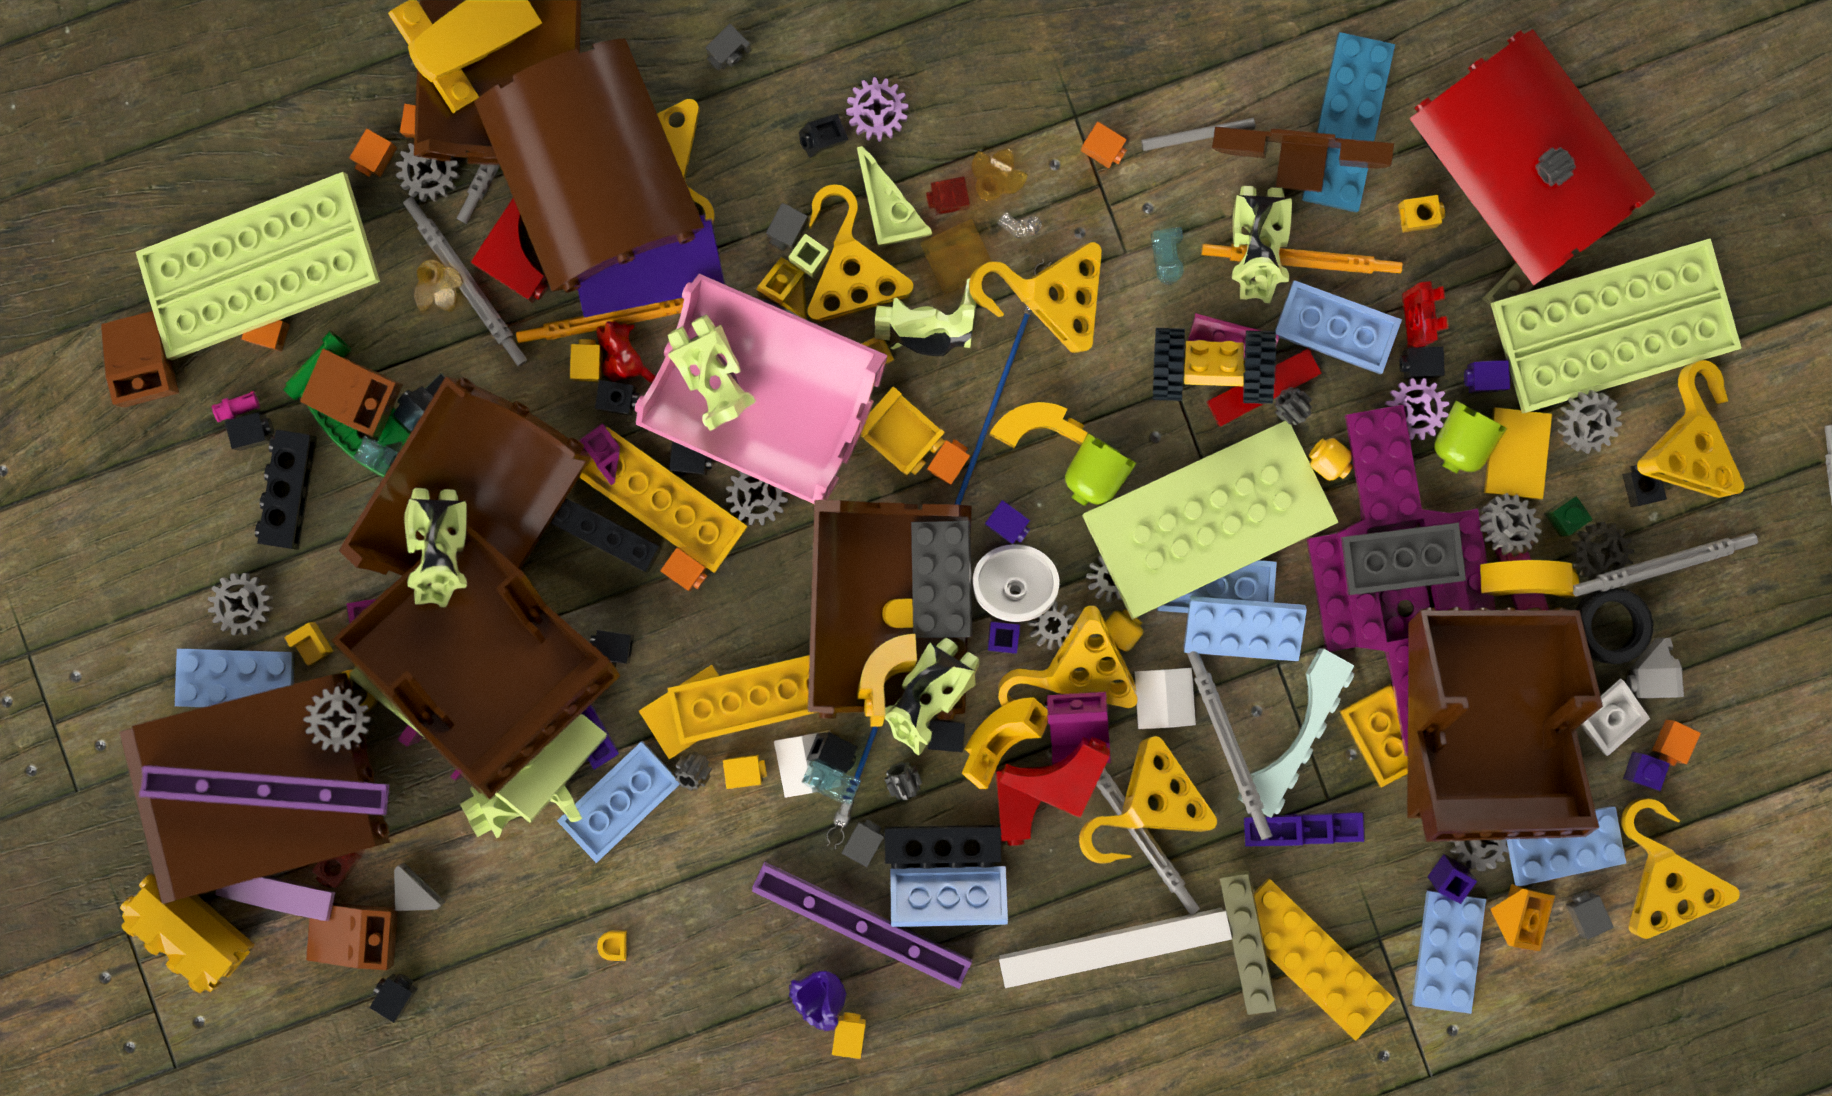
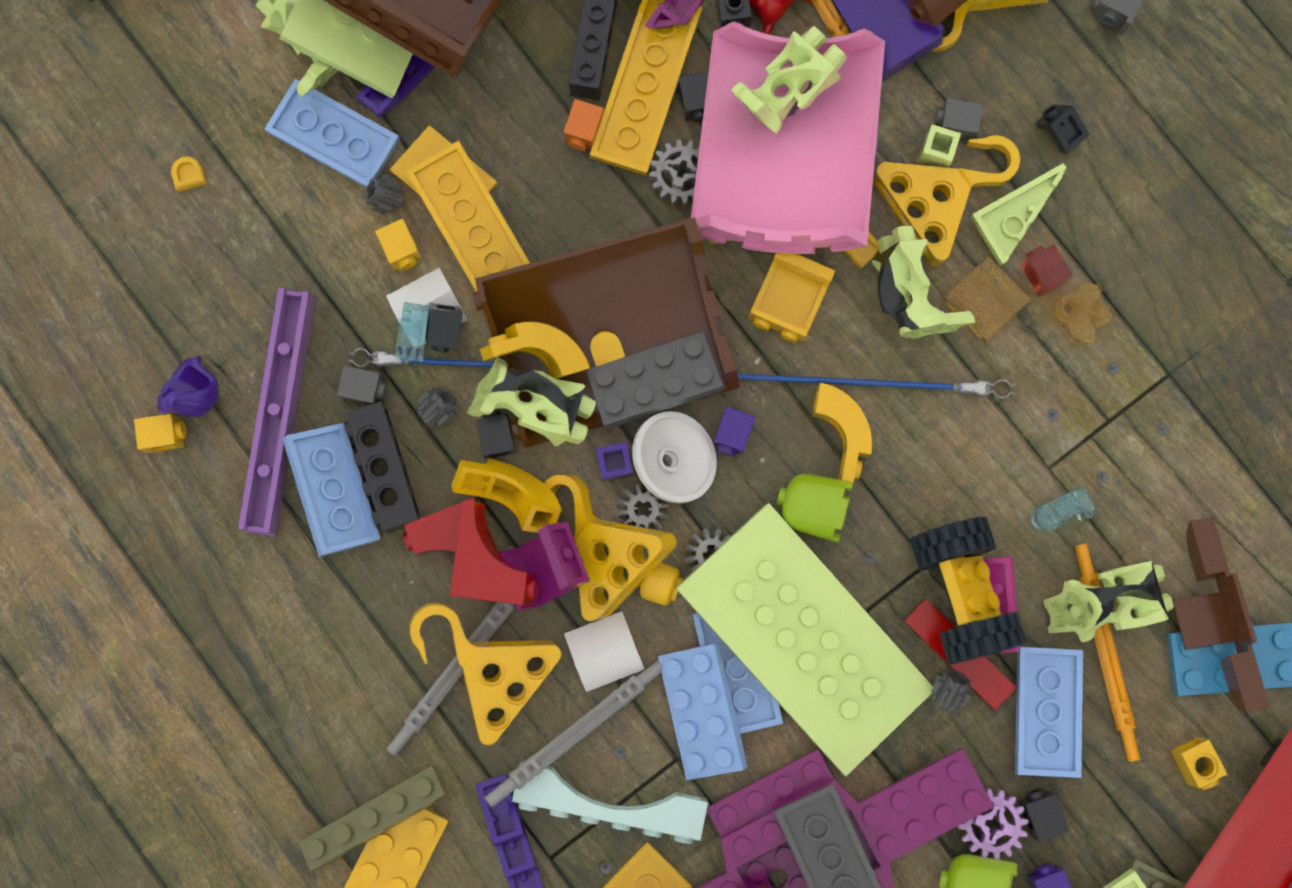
camera: 80 degrees right, 5 degrees down
black brick [590,630,634,668] -> none
yellow slope [756,257,807,320] -> none
lavender gear [846,77,908,142] -> none
orange brick [927,439,970,486] -> none
yellow piece [969,242,1102,353] -> none
clear arm [997,212,1042,238] -> none
white tile [999,908,1232,988] -> none
orange brick [1080,121,1127,169] -> none
light grey bar [1141,118,1256,151] -> none
yellow head [1309,438,1353,481] -> none
red tile [1402,281,1448,348] -> none

